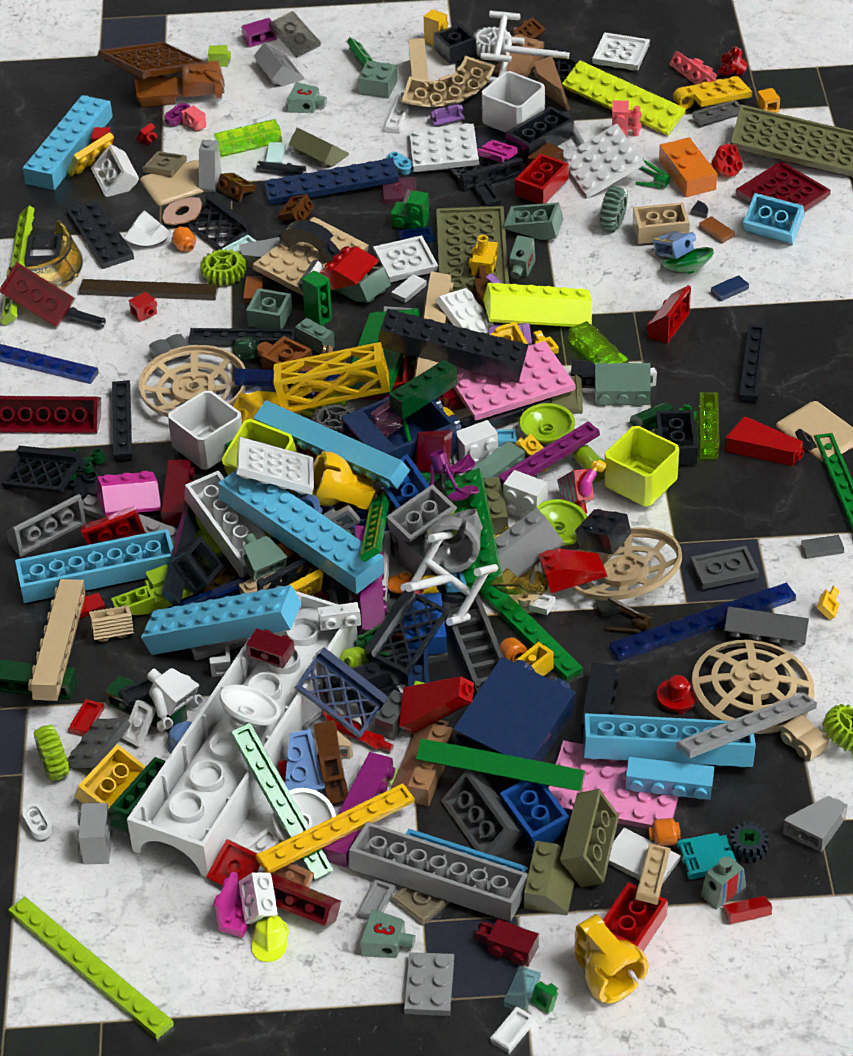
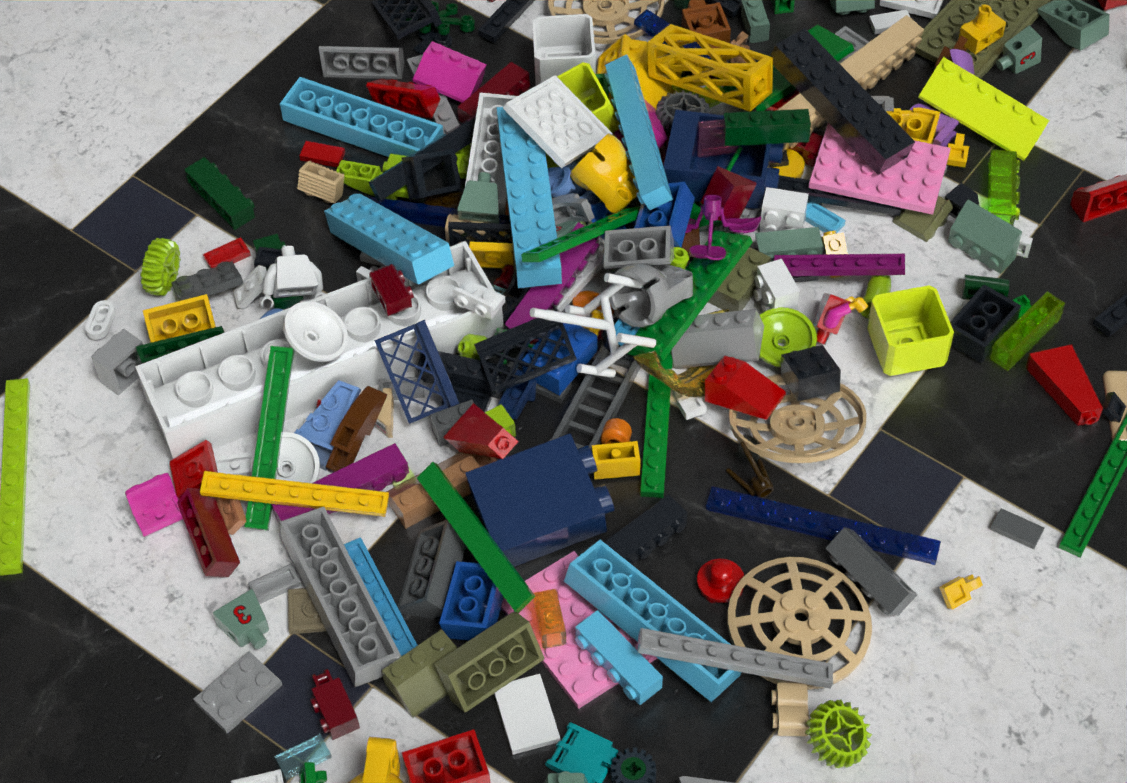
camera: 40 degrees right, 10 degrees up
tan brick [29,579,85,701] -> none
white bracket [239,873,278,924] -> none
neon yellow piece [252,915,289,962] -> none
red sword [322,710,394,752] -> none
white plate [435,288,494,334] -> none
lime dish [520,403,575,444] -> none
tan tile [636,844,670,905] -> none
orange head [648,818,681,847] -> none
dark grey plate [690,546,759,589] -> none
none -> clear yellow brick [533,589,567,649]

